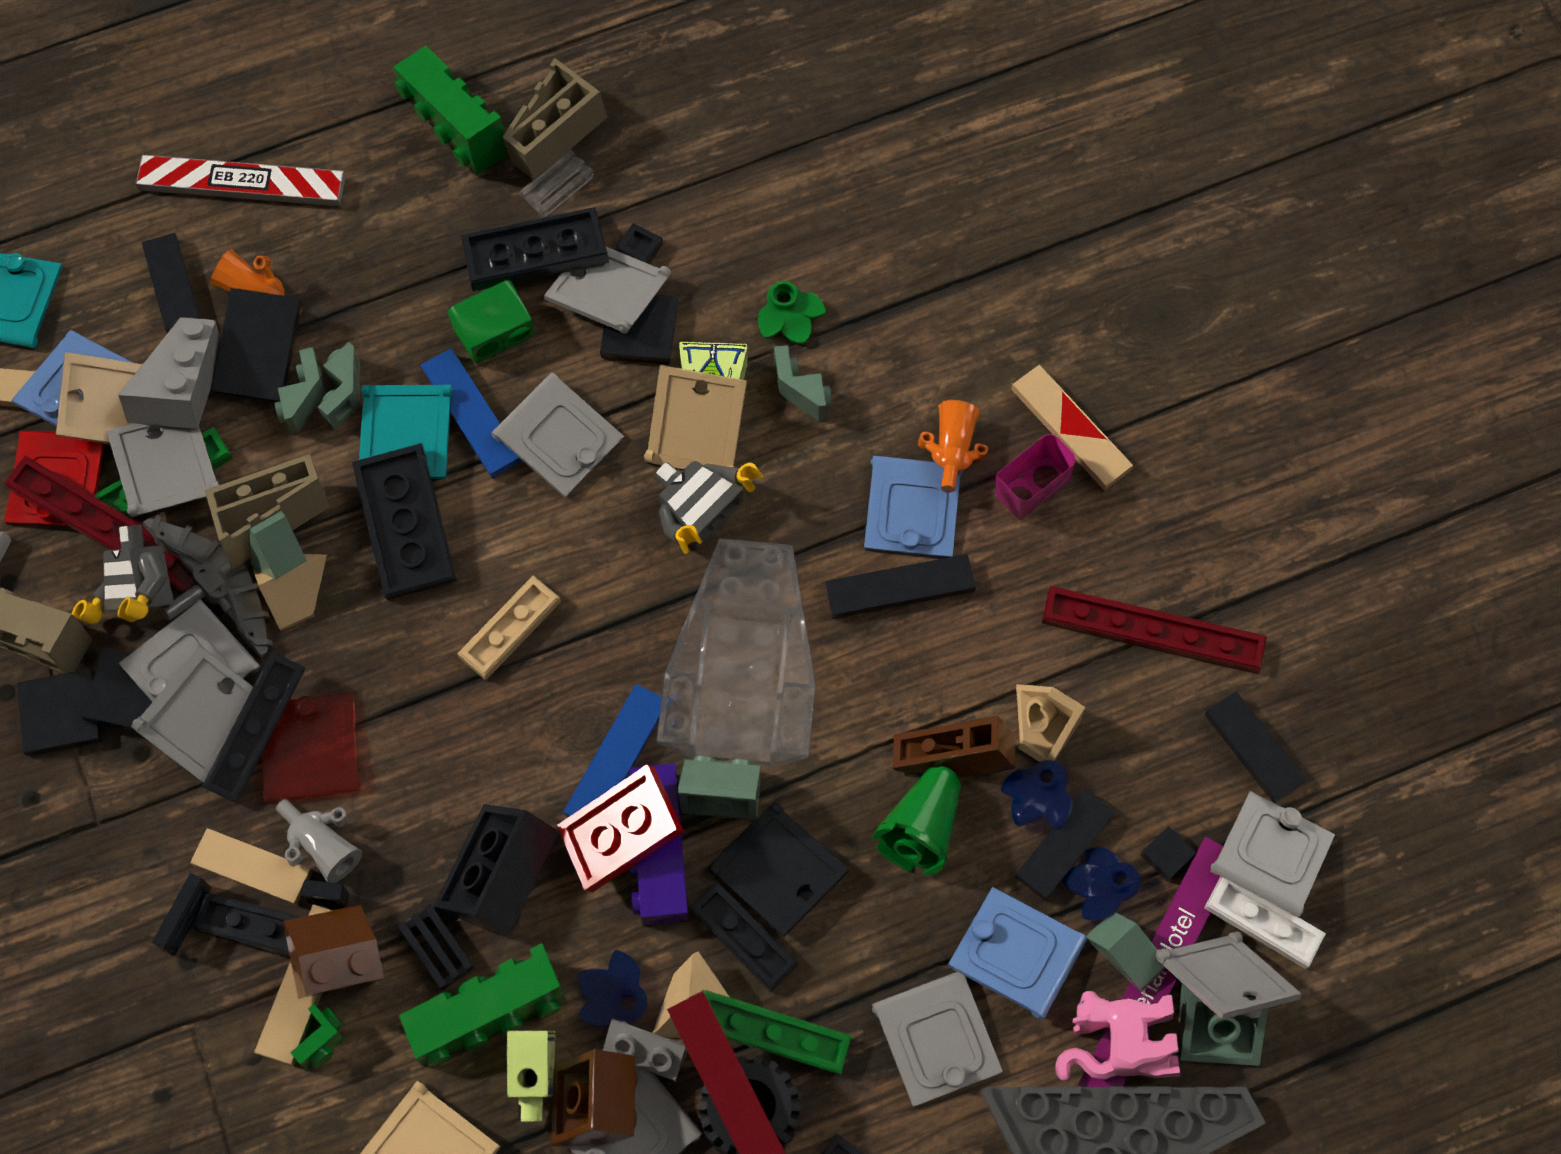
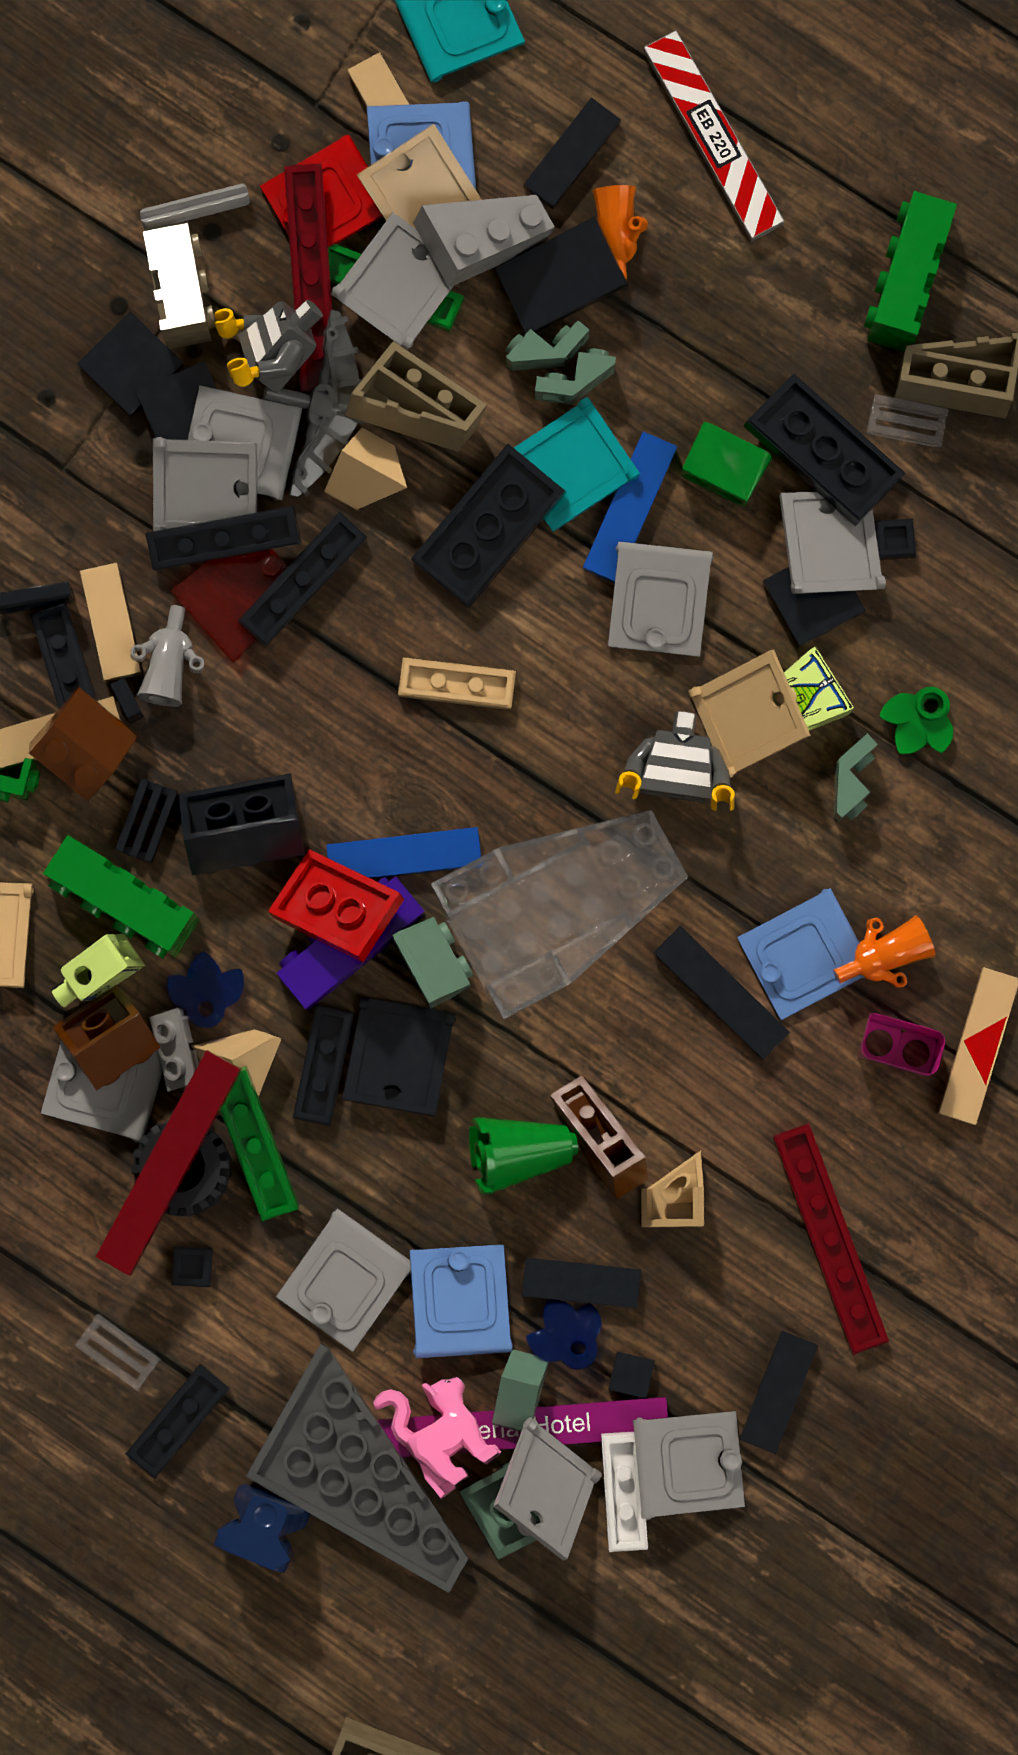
camera: 55 degrees right, 15 degrees up
sand green slope [250,511,307,579] -> none
clear blue plate [1001,760,1072,829] -> none
none -> black tile [237,511,367,648]

